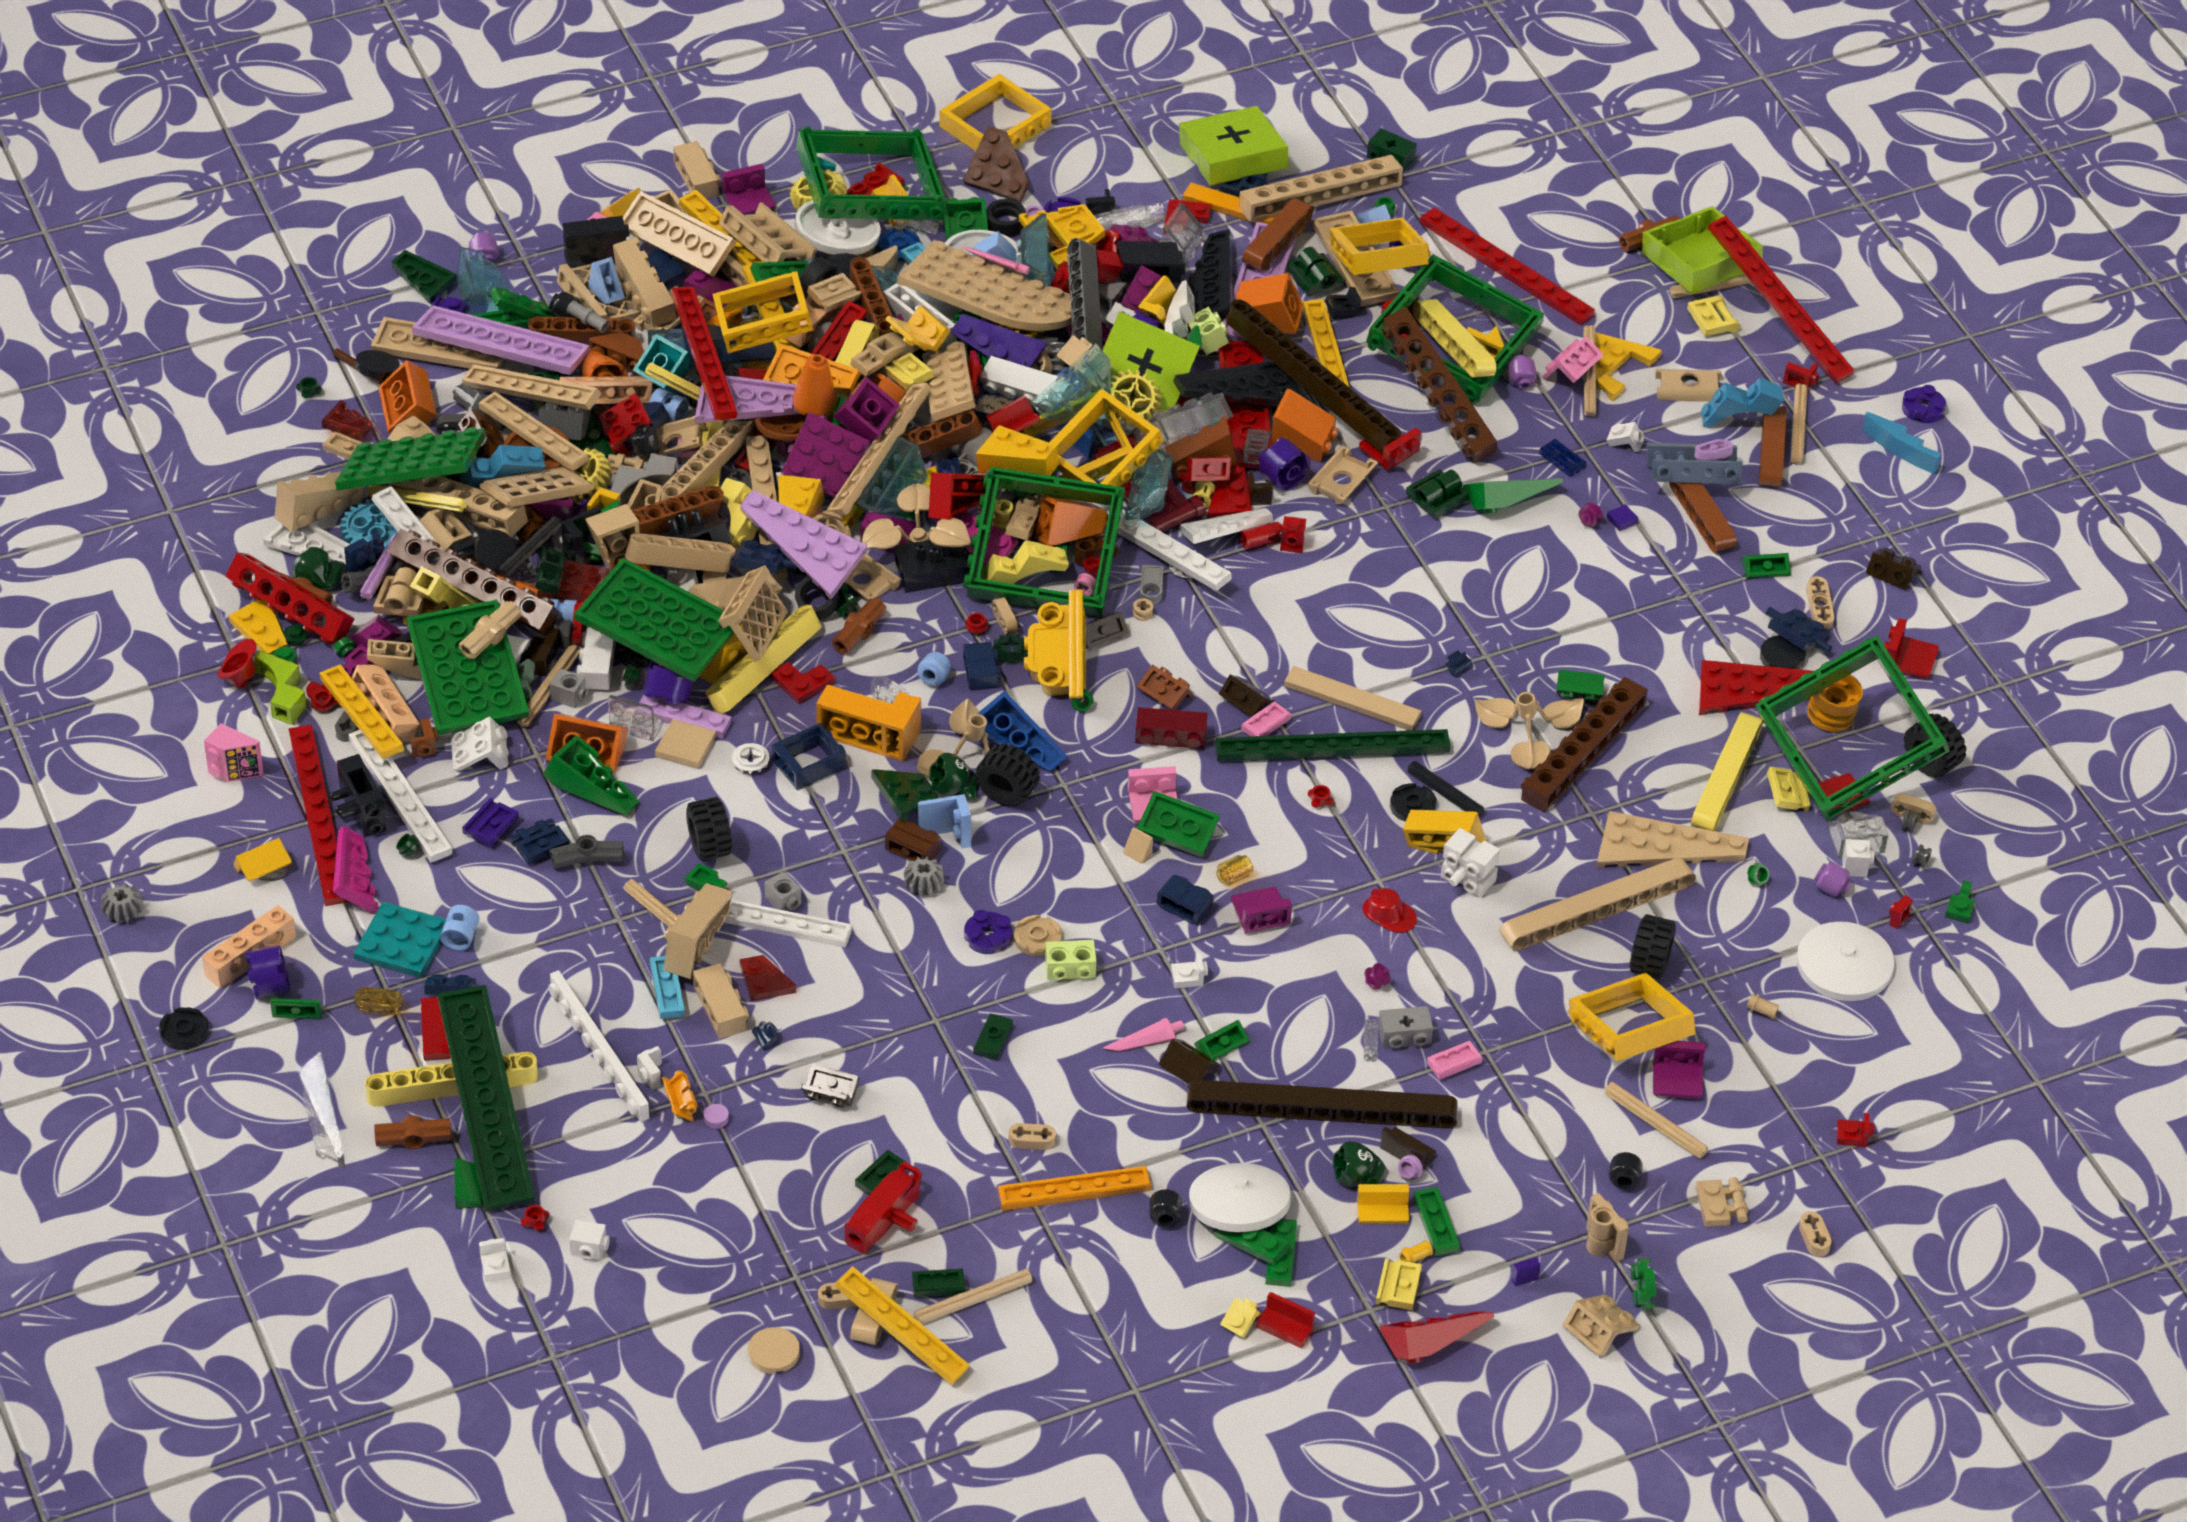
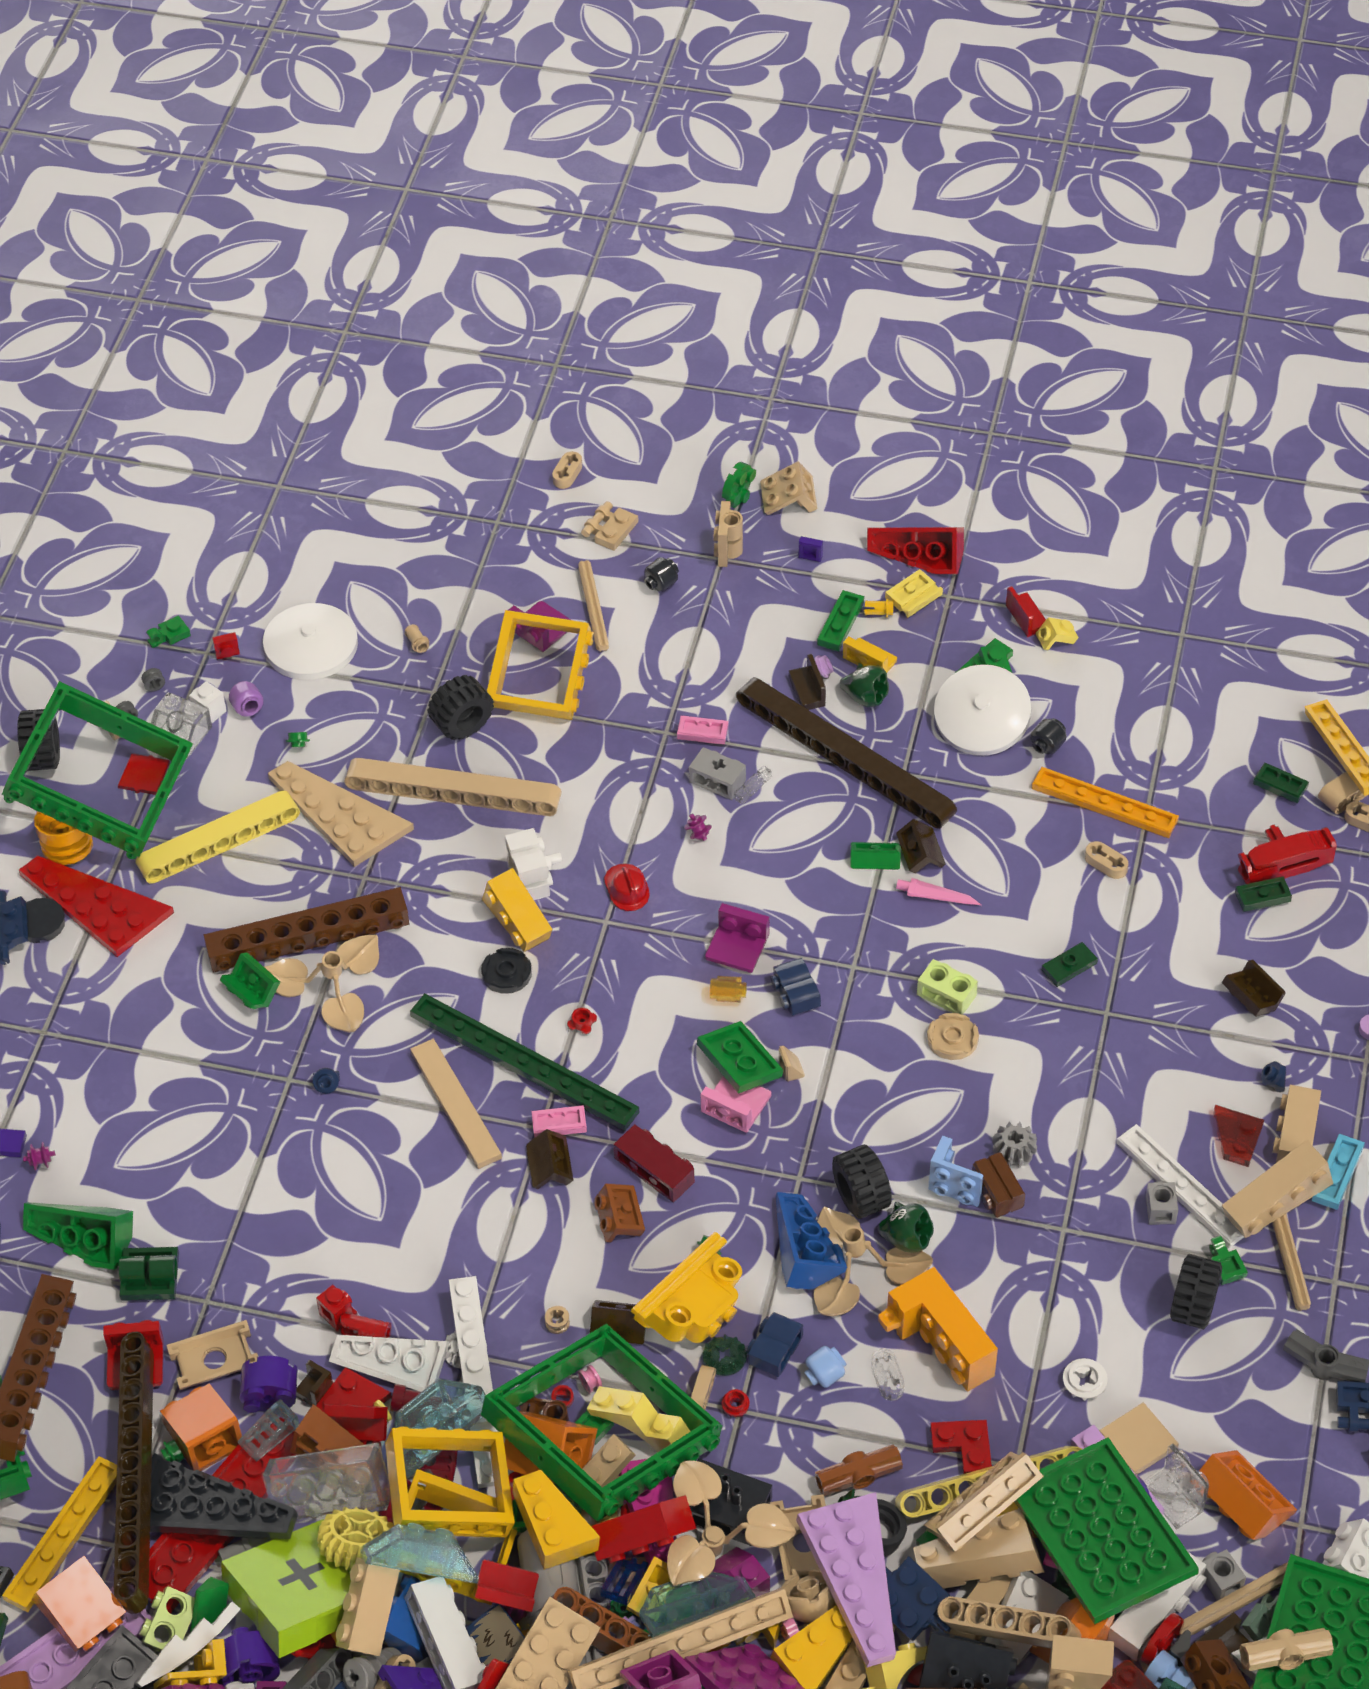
camera: 140 degrees left, 5 degrees up
green wedge [543,735,639,815] -> none
dark blue window [772,723,846,790] -> none
dark green wing [871,769,939,821] -> none
tan axle [914,1269,1032,1324] -> none
dark purple plate [964,910,1012,954] -> none
light grey piece [1139,565,1164,605] -> none
white bracket [1171,953,1208,989] -> none
black axle [1407,761,1484,817] -> none
light yellow plate [1767,766,1811,811] -> none
red bracket [1836,1113,1874,1147] -> none

